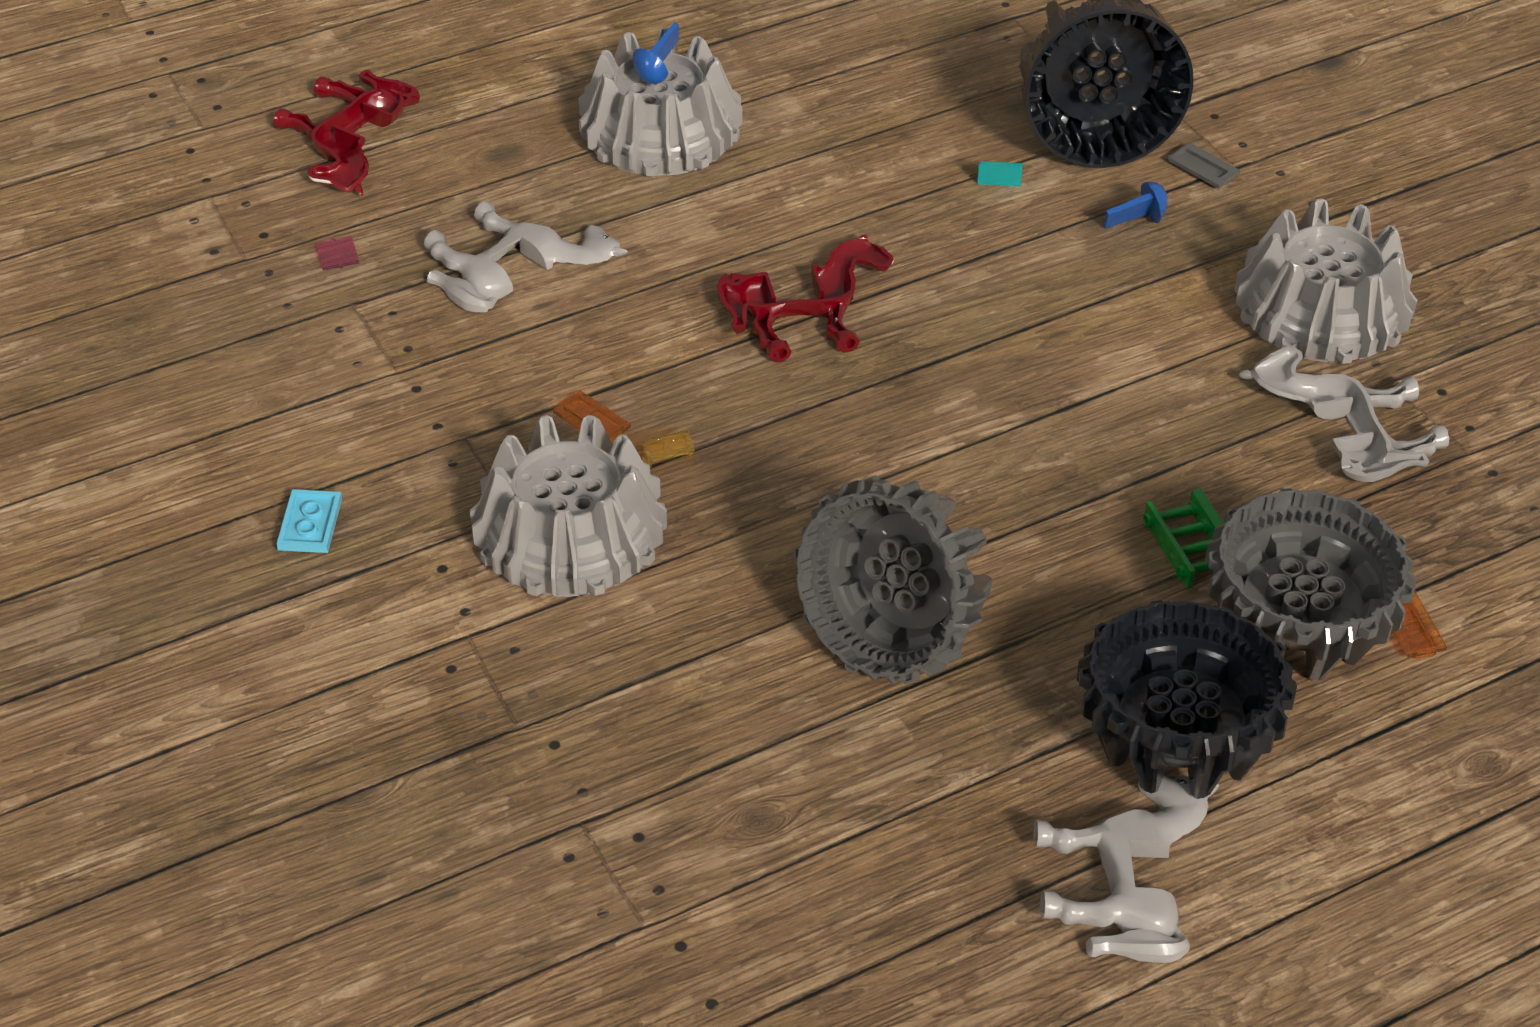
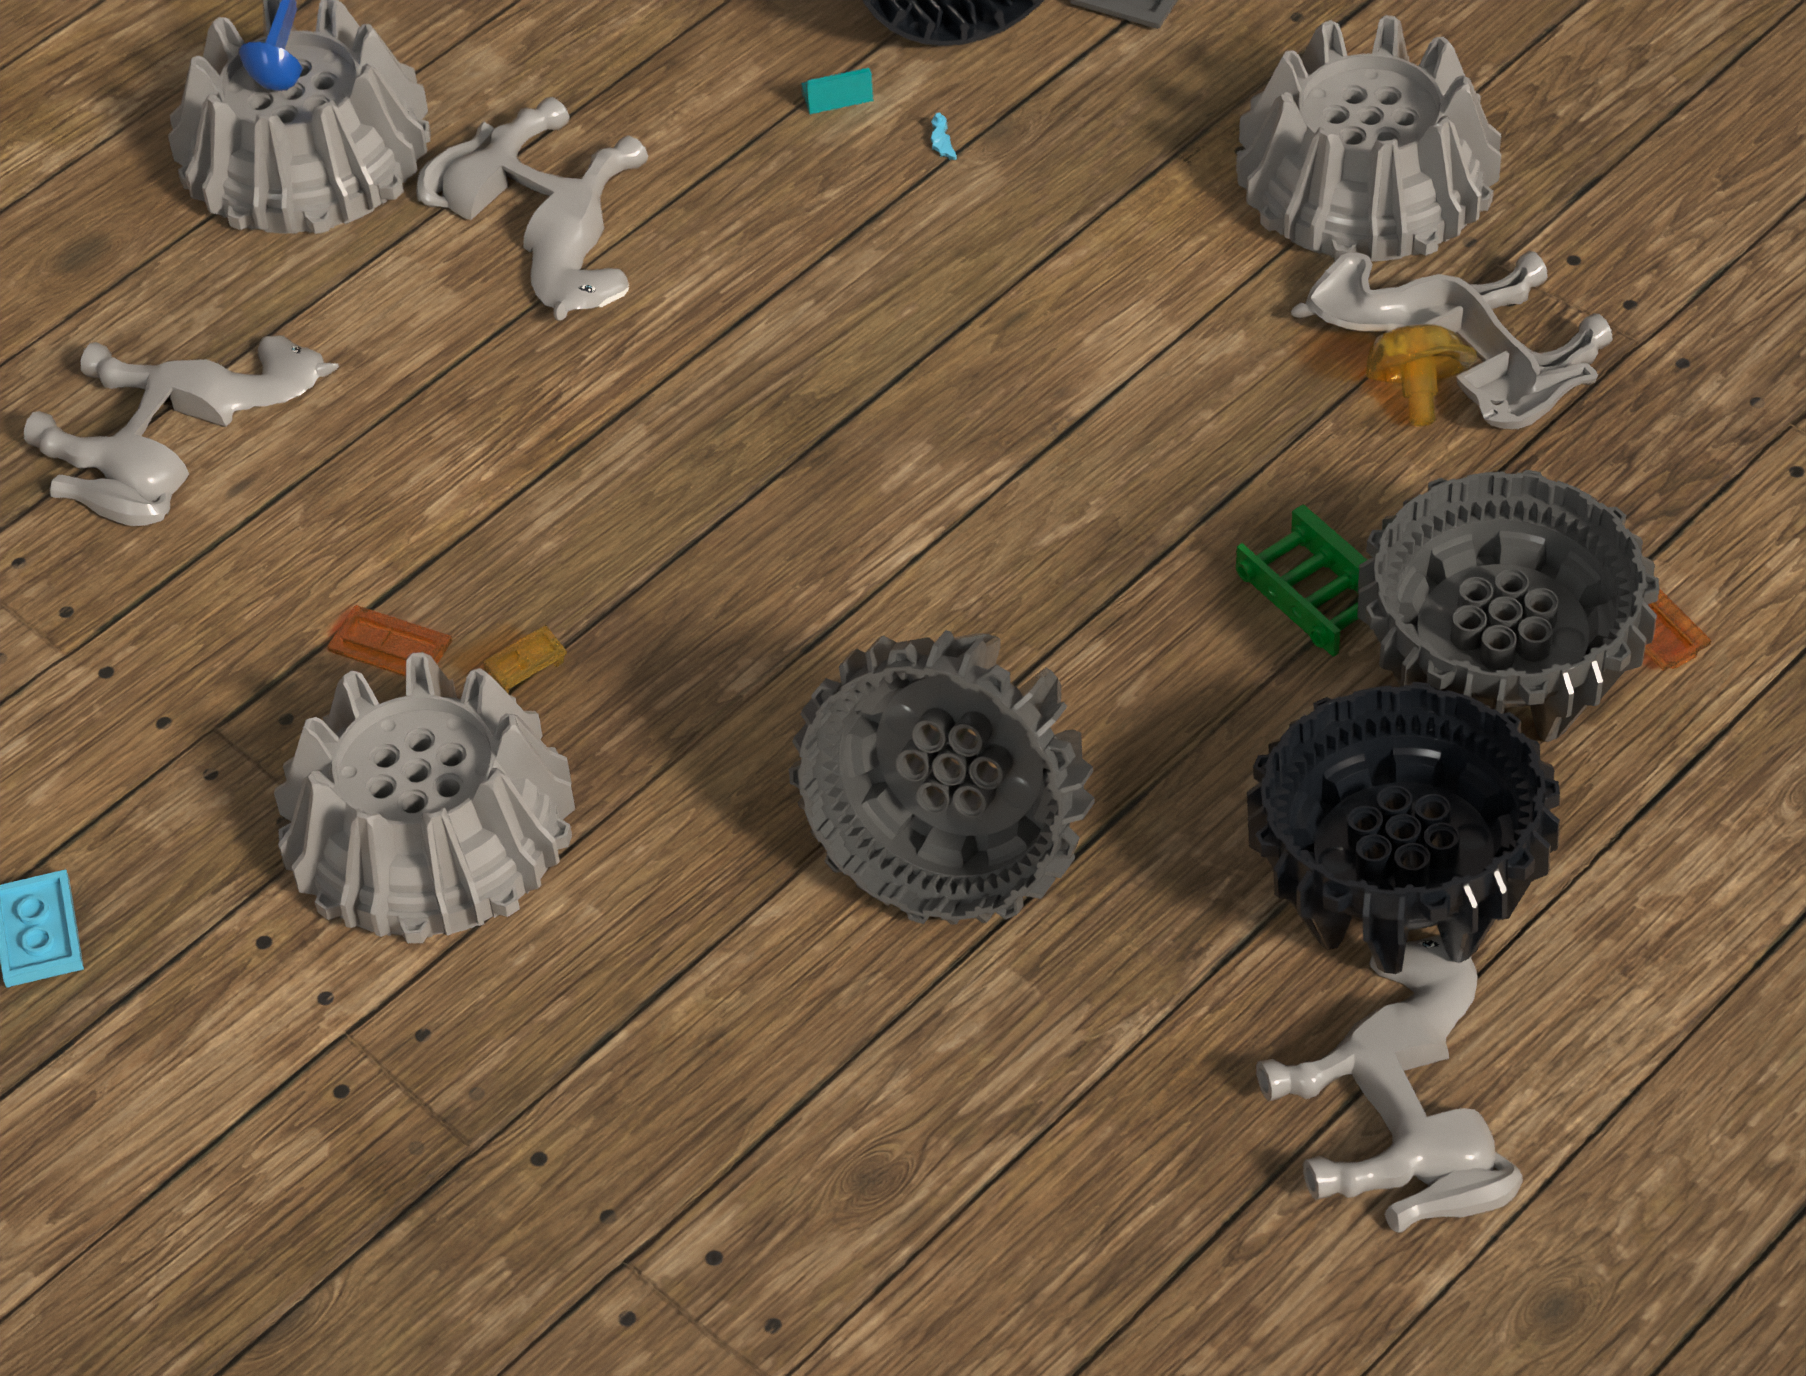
camera: 15 degrees left, 5 degrees up
dark red animal [717,234,894,362] -> none
blue piece [1103,182,1168,229] -> none
none -> light grey animal [416,97,648,321]
none -> medium azure piece [931,113,957,160]
none -> clear yellow piece [1366,324,1477,426]

